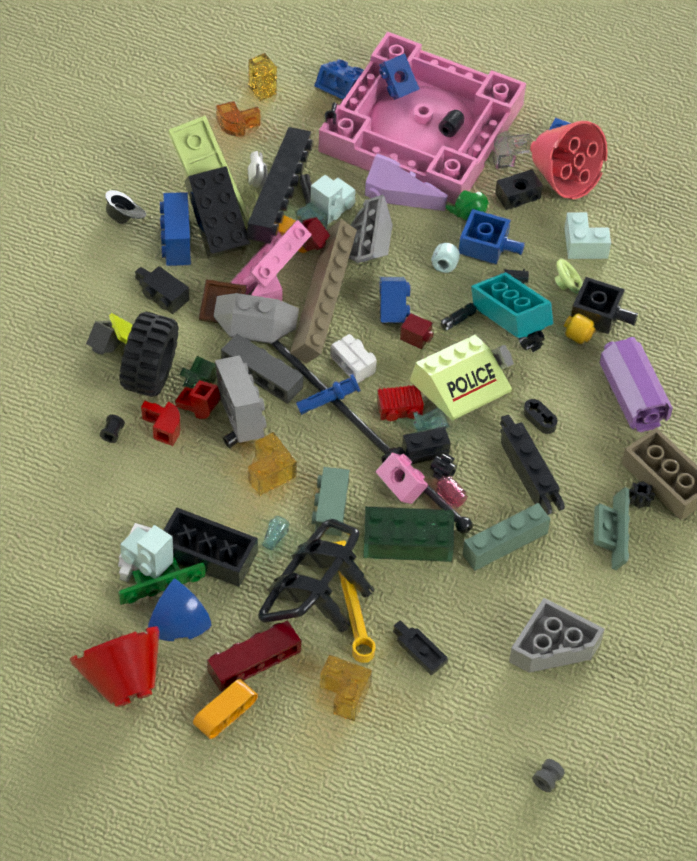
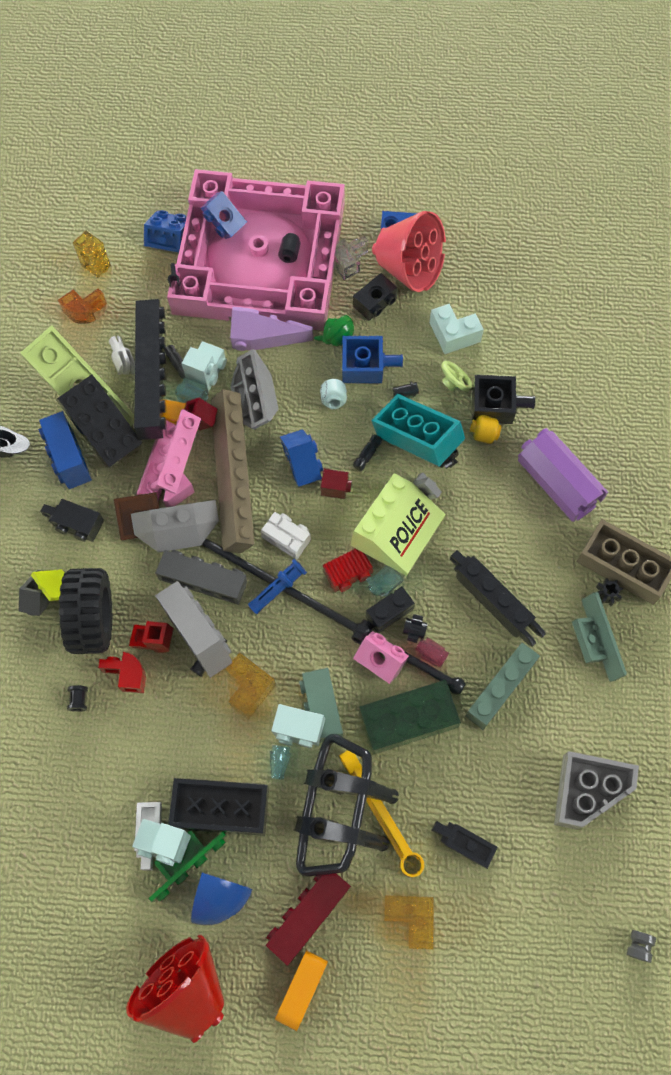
camera: 15 degrees left, 15 degrees up
clear green brick [179,356,217,389] -> none
black beam [523,399,558,434] -> none
none -> light aqua brick [271,704,325,748]

